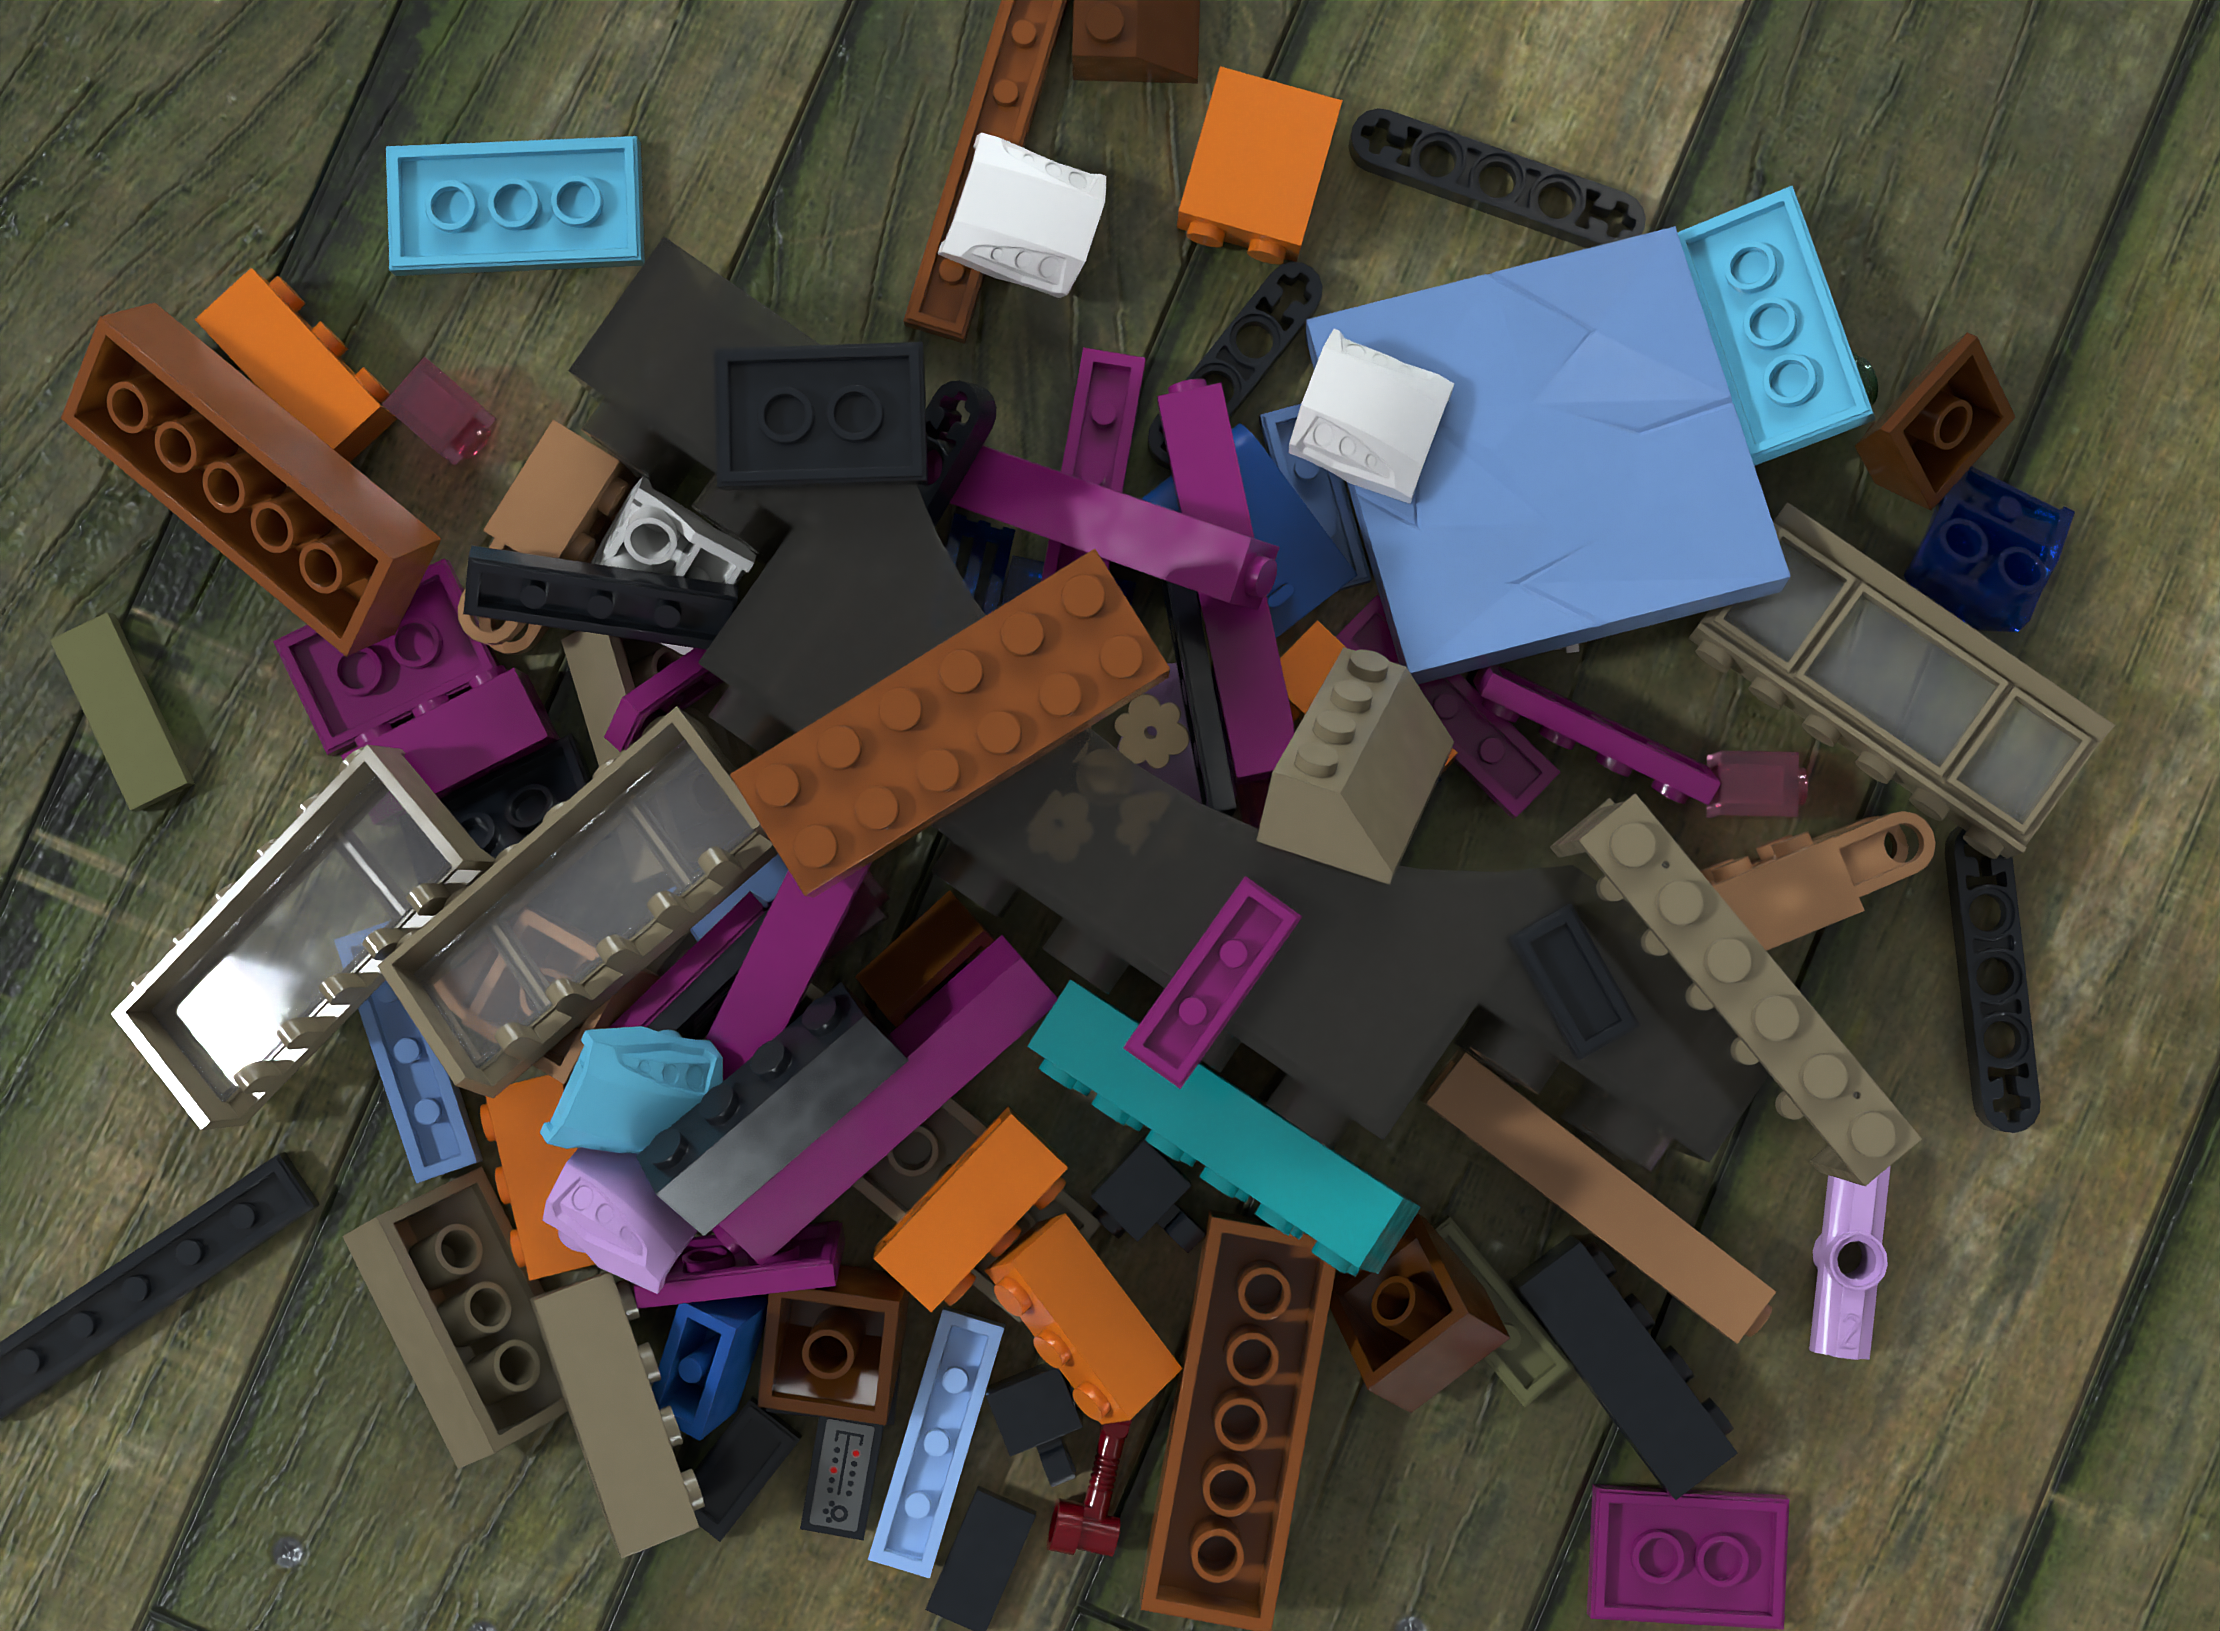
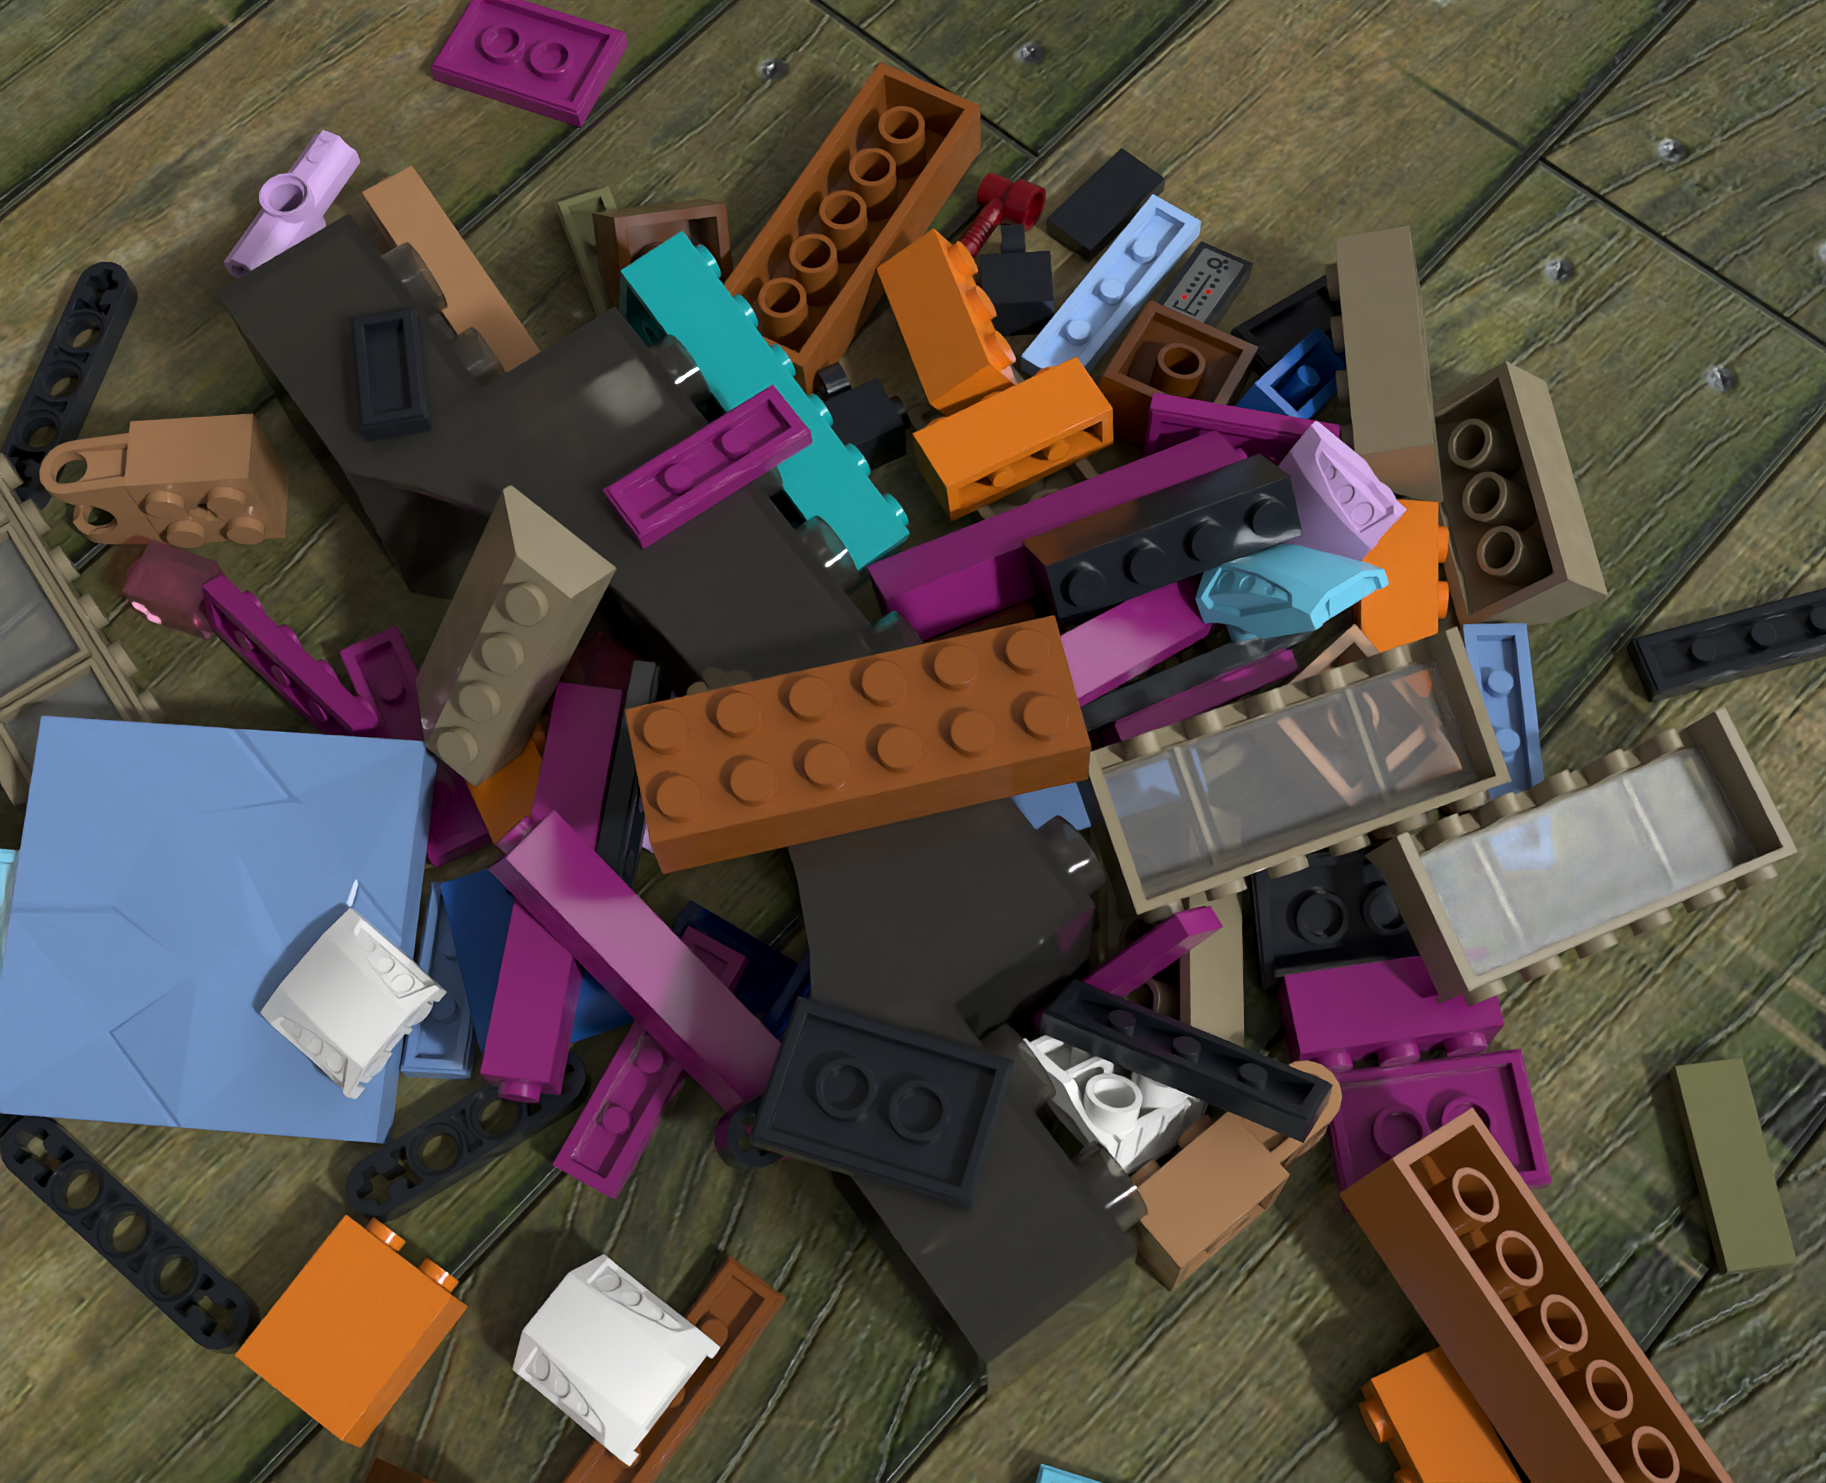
camera: 155 degrees left, 20 degrees down
clear pink brick [382,357,496,465] -> none
black brick [1509,1235,1738,1500] -> none
dark tan window [1550,793,1922,1186] -> none

